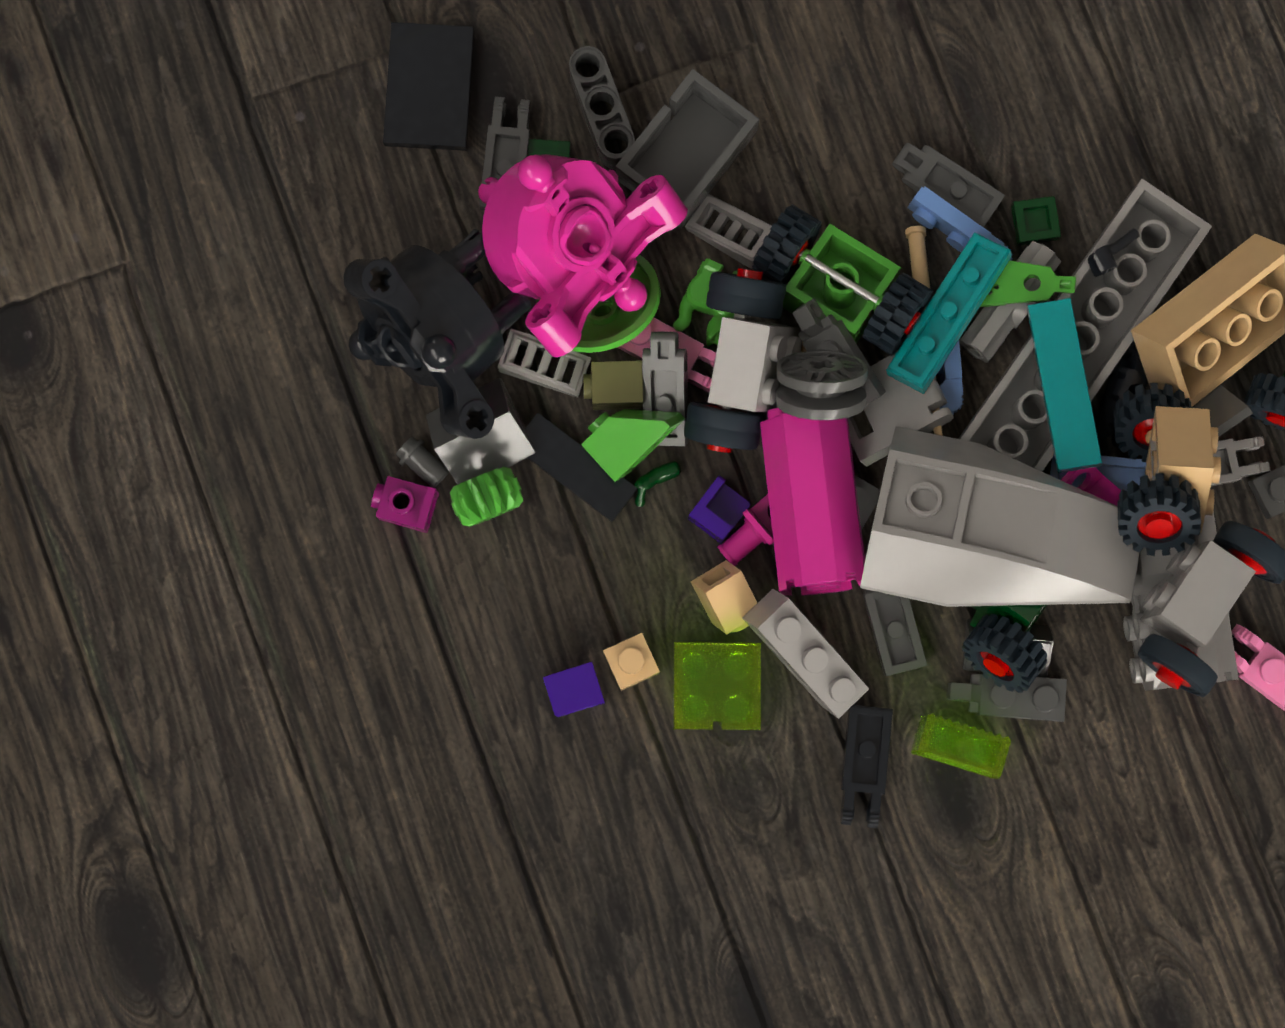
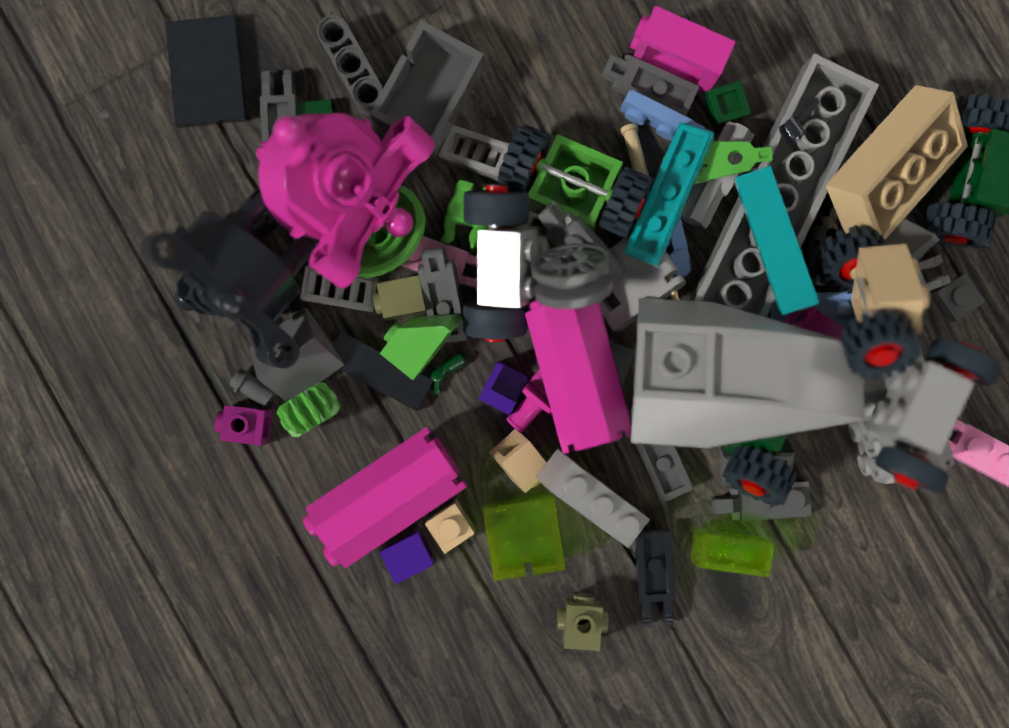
camera: 10 degrees left, 5 degrees up
none -> dark pink brick [302,426,468,568]
none -> olive brick [557,593,609,651]
none -> dark pink window [630,5,736,95]

